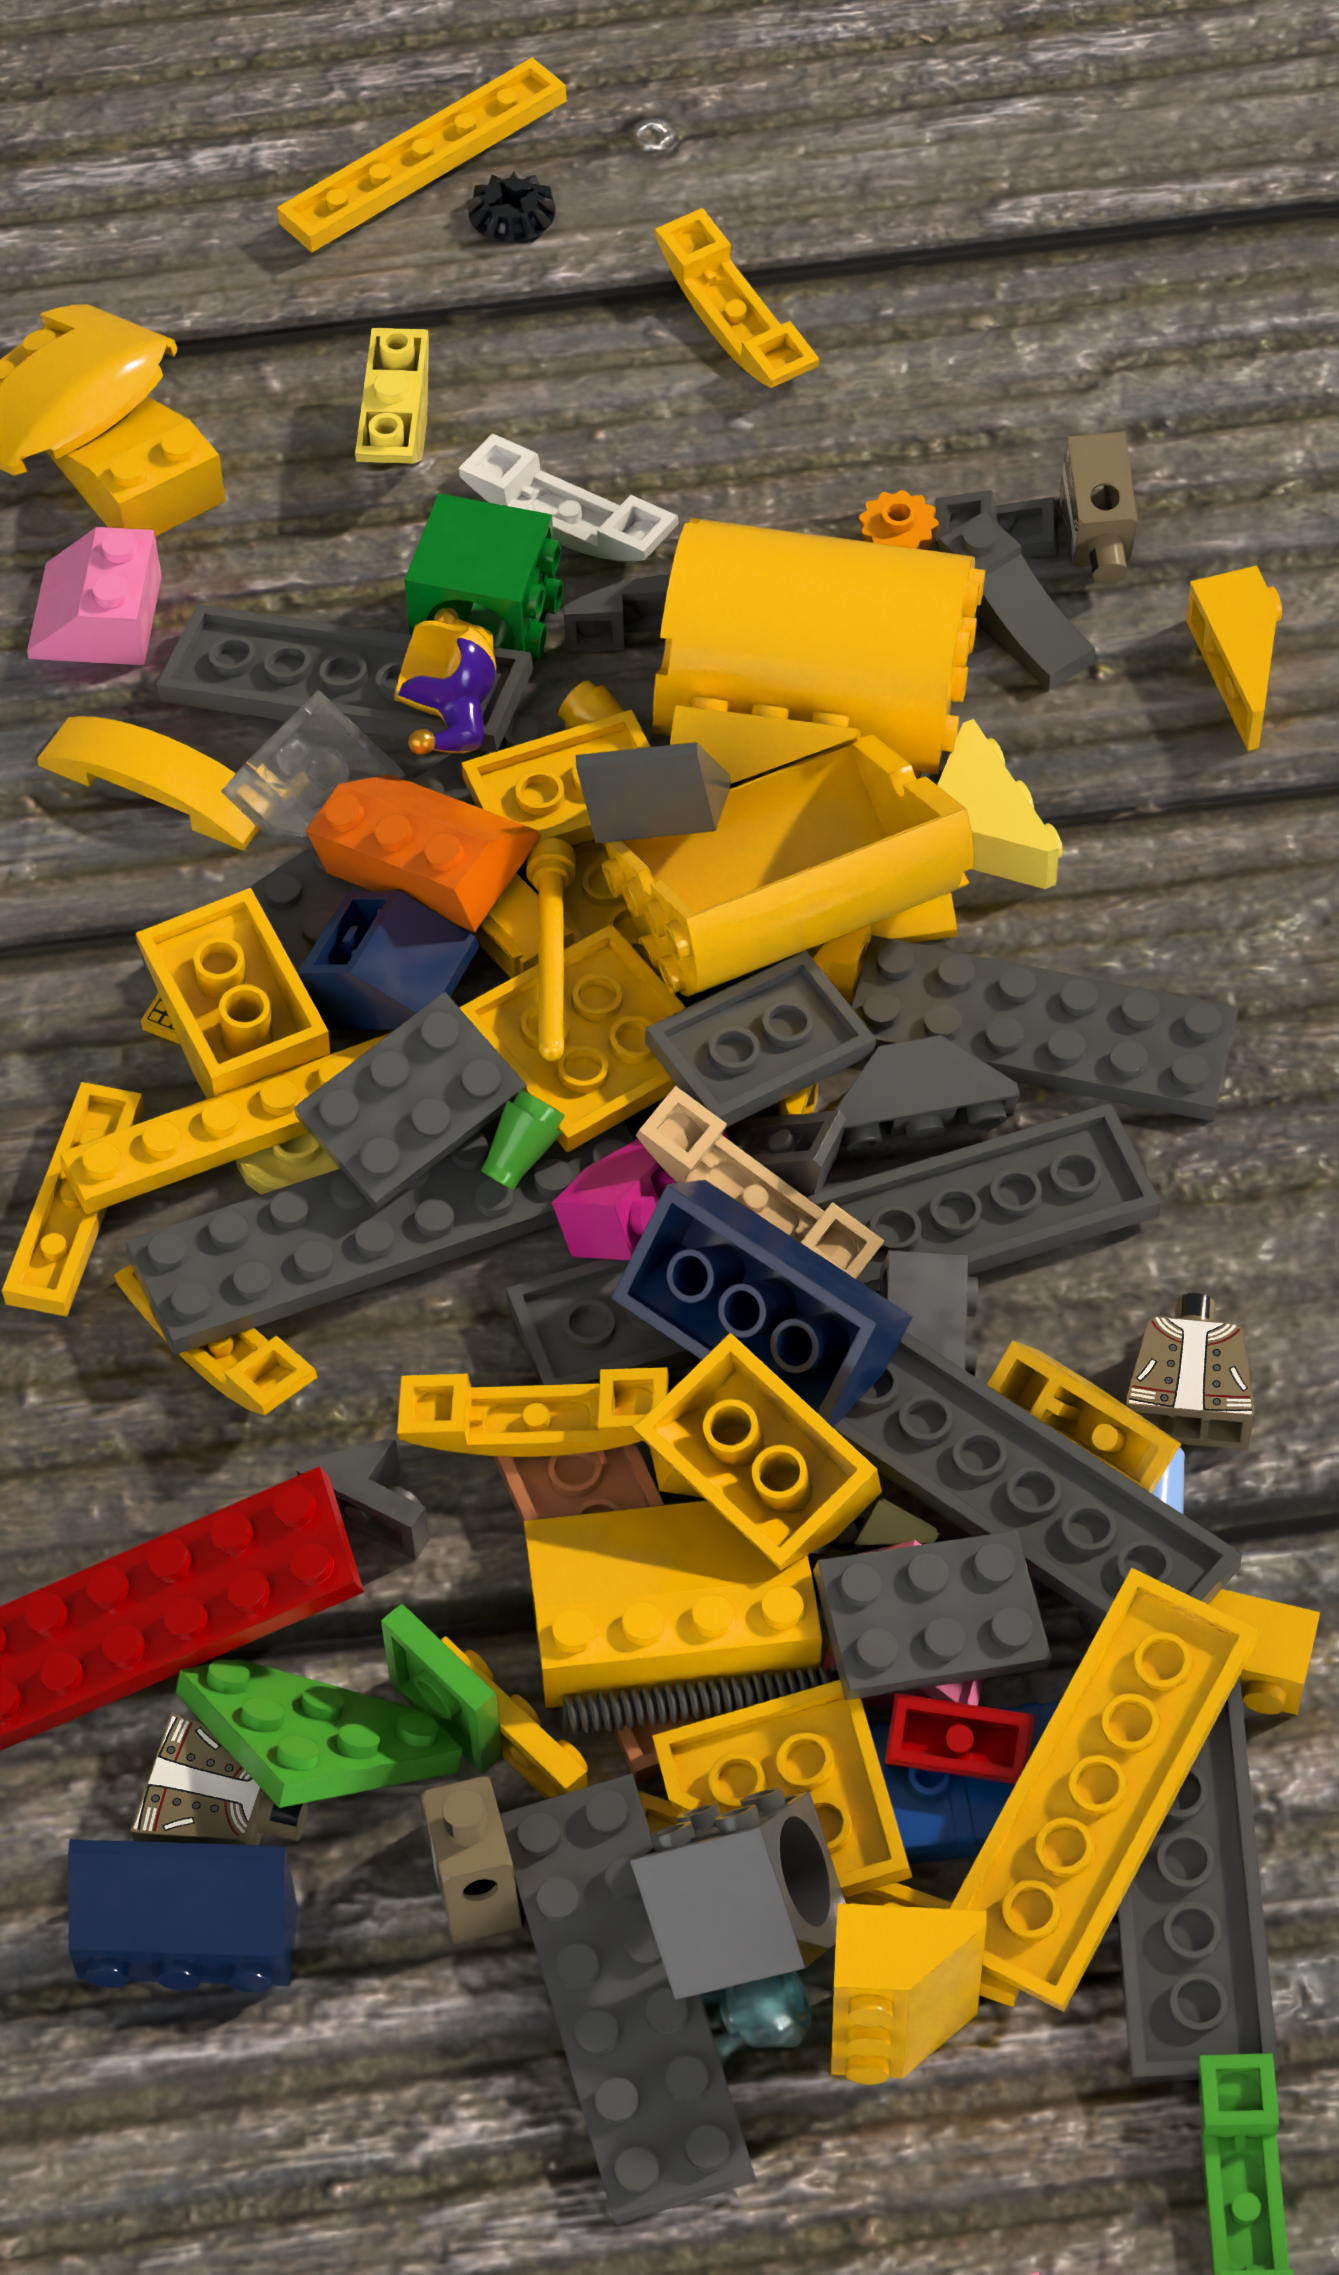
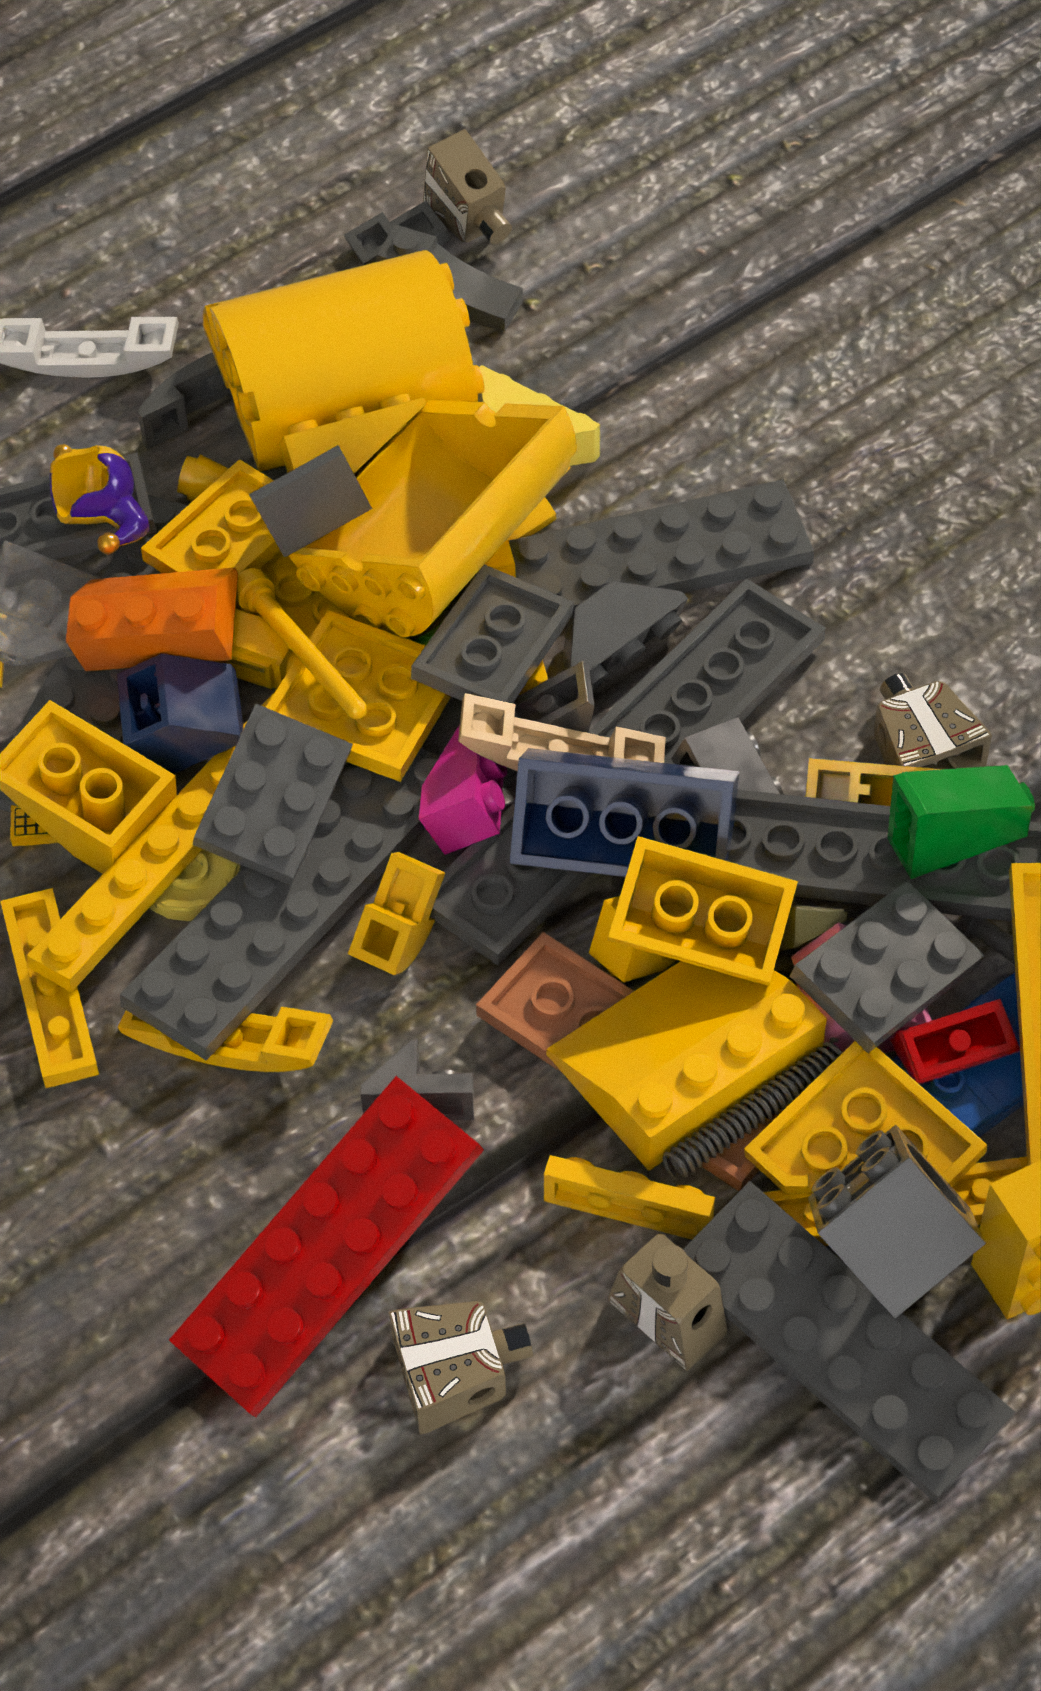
camera: 30 degrees left, 0 degrees up
dark blue slope [68,1839,298,1993] -> none
bright green plate [176,1659,463,1808] -> none
bright green tile [381,1603,503,1774] -> none
yellow slope [397,1367,669,1457] -> none
green brick [404,493,564,659] -> none
bright green cone [480,1089,565,1190] -> none
yellow slope [655,208,820,388] -> none
clear light blue cone [720,1971,811,2048] -> none
light orange piece [858,490,939,550] -> none
yellow slope [1186,565,1282,751] -> none
none -> yellow brick [348,852,446,975]
none -> green slope [887,765,1035,879]

